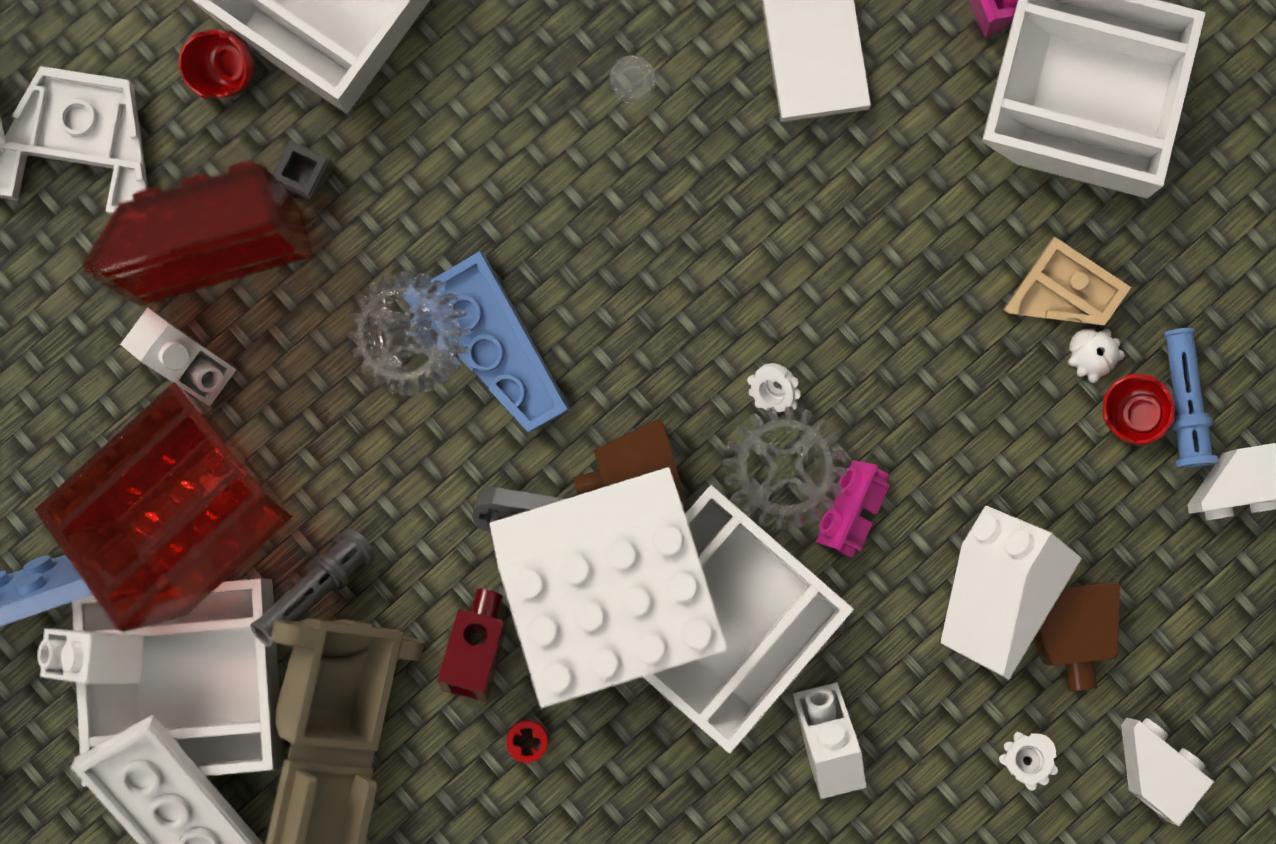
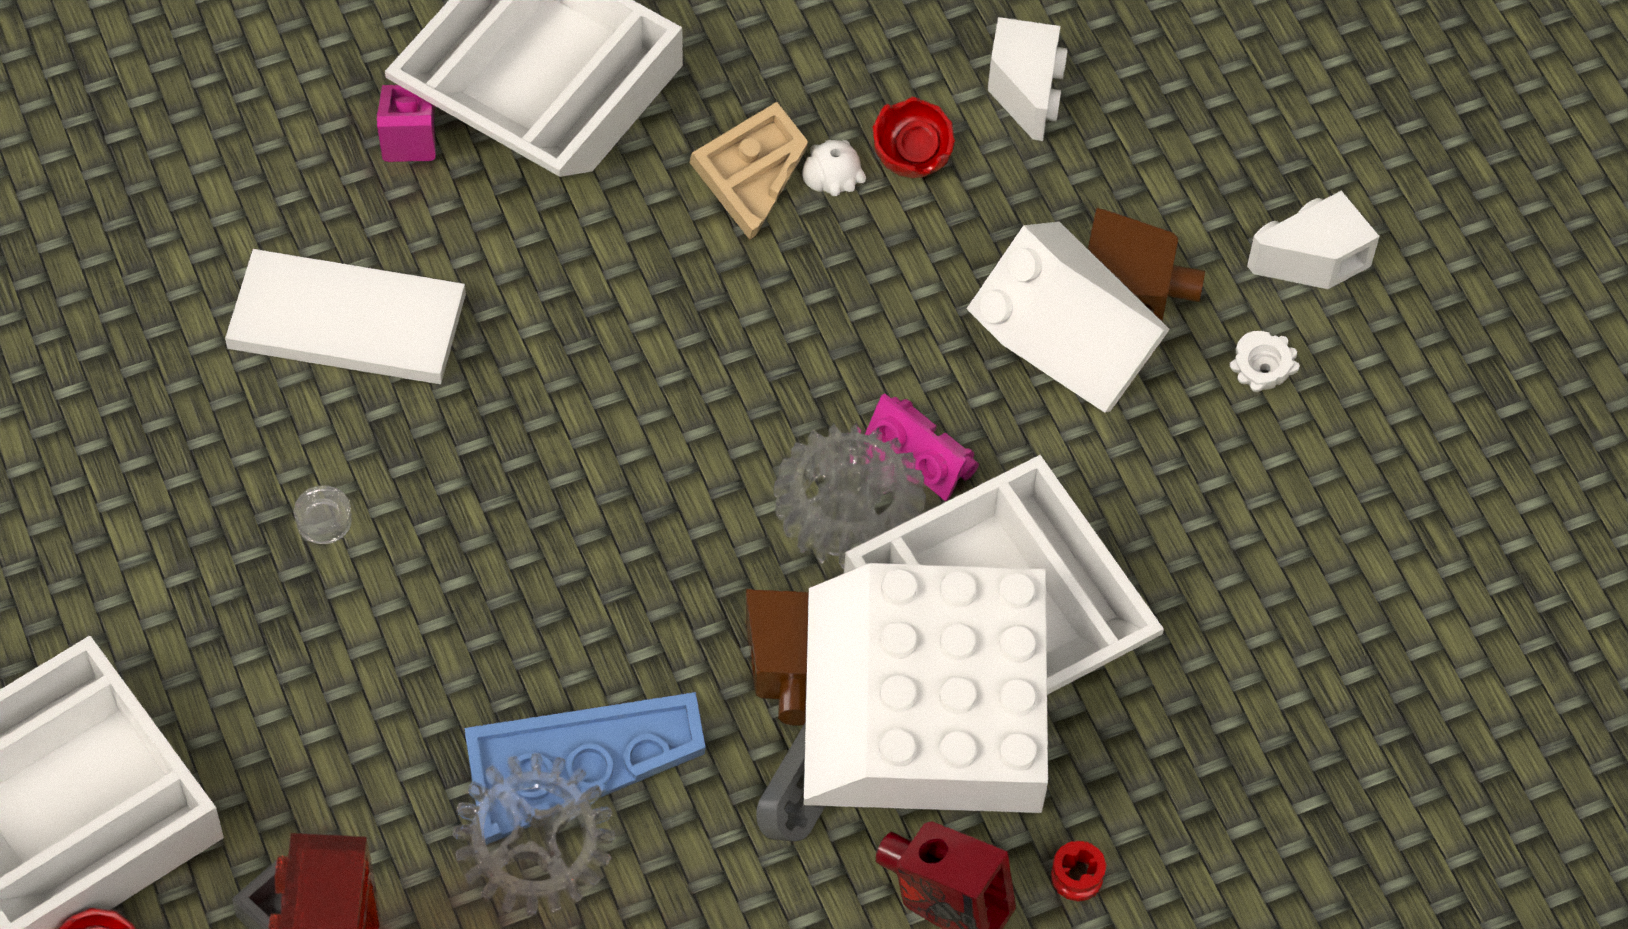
camera: 75 degrees left, 25 degrees down
white animal [747,363,801,412] -> none
white slope [793,682,866,799] -> none
medium blue pin [1164,328,1219,468] -> none

